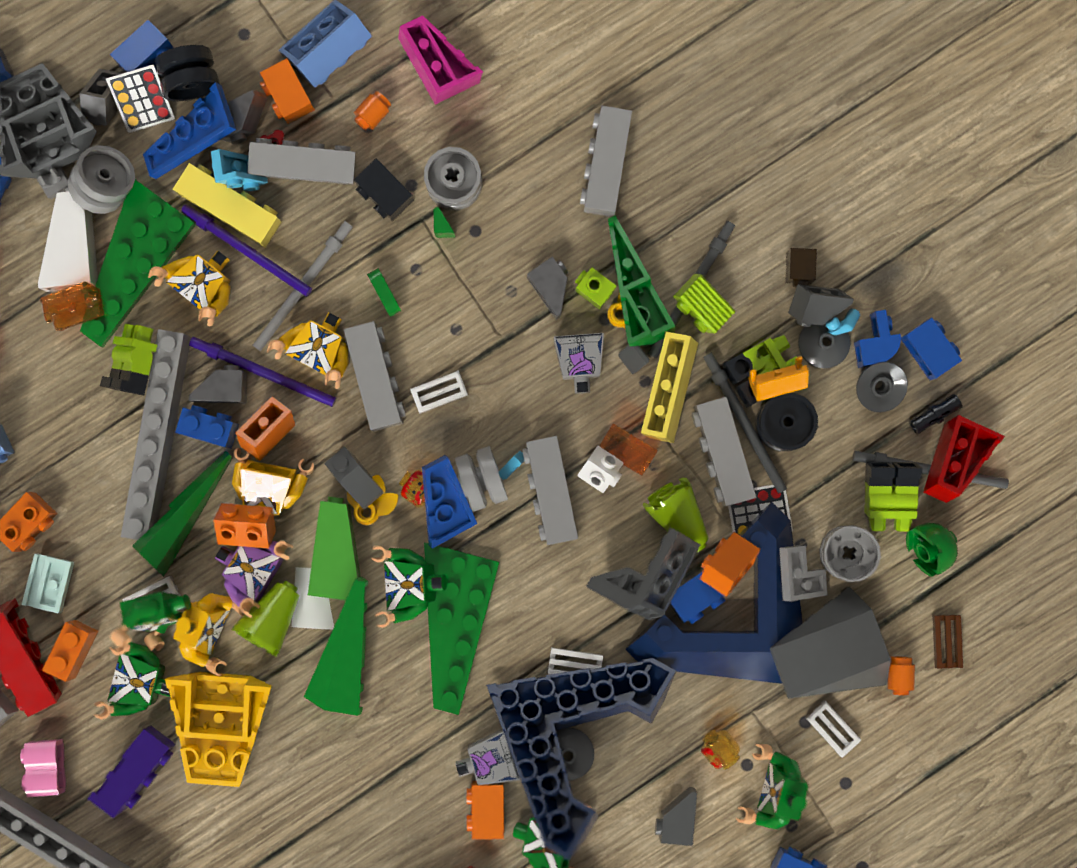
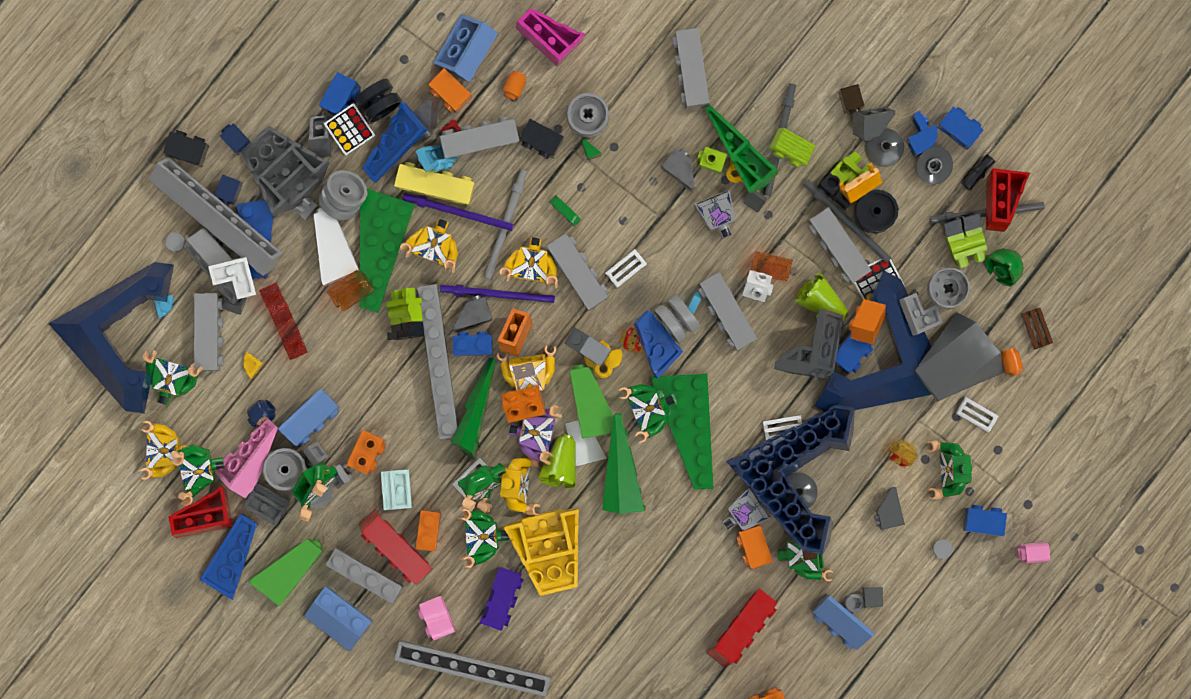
camera: 20 degrees left, 0 degrees up
light yellow brick [641,332,698,443] -> none
medium azure arm [826,309,860,335] -> none

